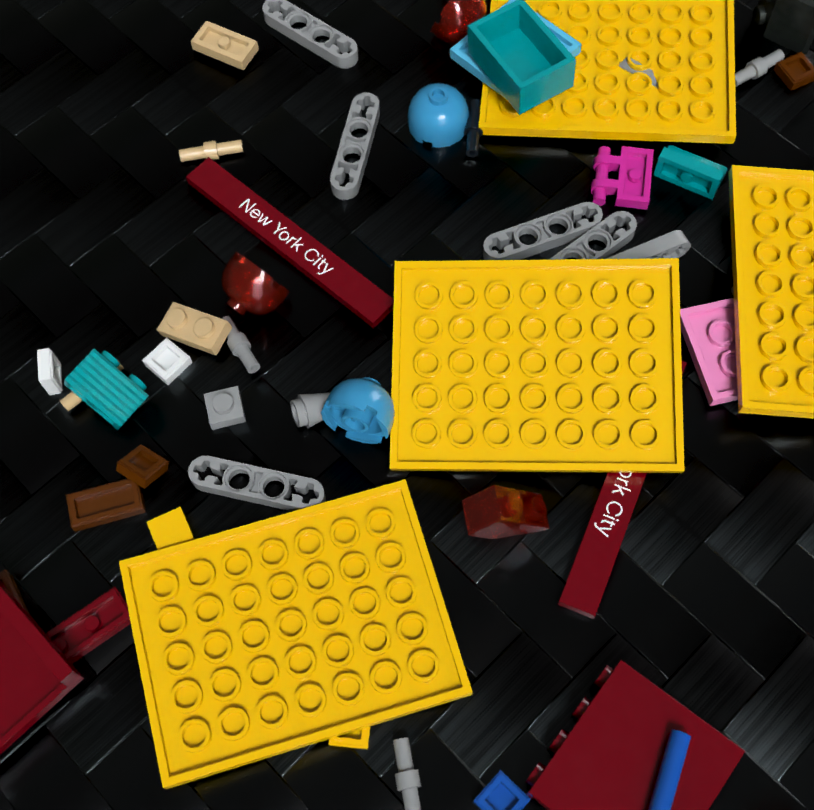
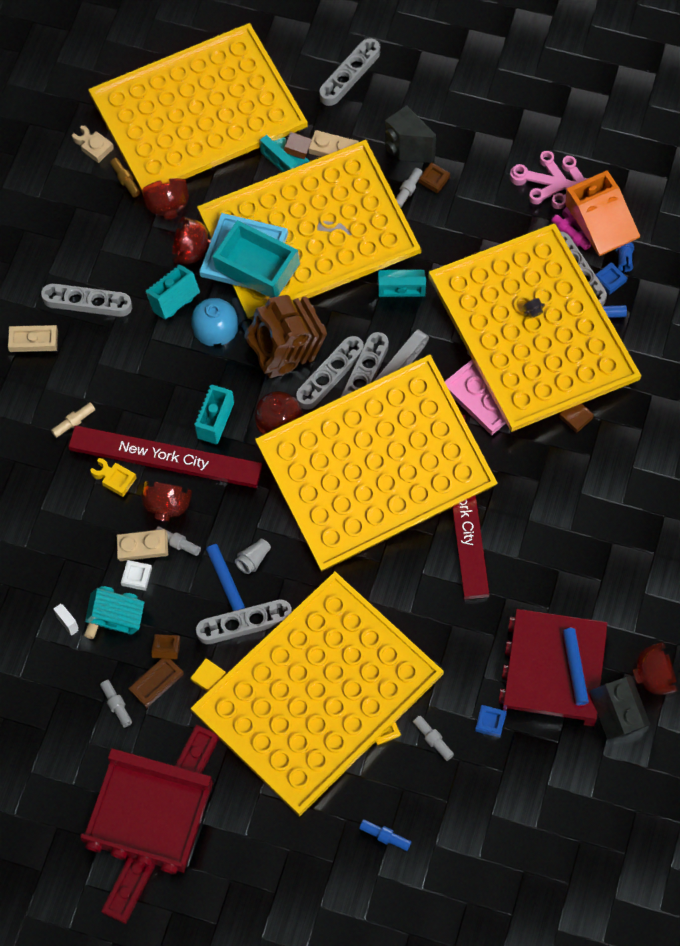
camera: 30 degrees left, 0 degrees up
light grey plate [204,386,246,430] -> none
dark azure cylinder [321,377,395,444] -> none
light grey beam [330,92,380,200] -> none
clear red slope [462,485,549,539] -> none
dark pink plate [590,146,654,210] -> none
none -> yellow plate [90,458,137,497]
none -> light grey bar [100,680,132,727]
none -> teal brick [146,265,200,319]
none -> teal brick [194,385,234,444]
none -> blue piece [206,544,245,612]
none -> reddish brown piece [244,295,327,378]
none -> clear red cylinder [255,391,302,435]

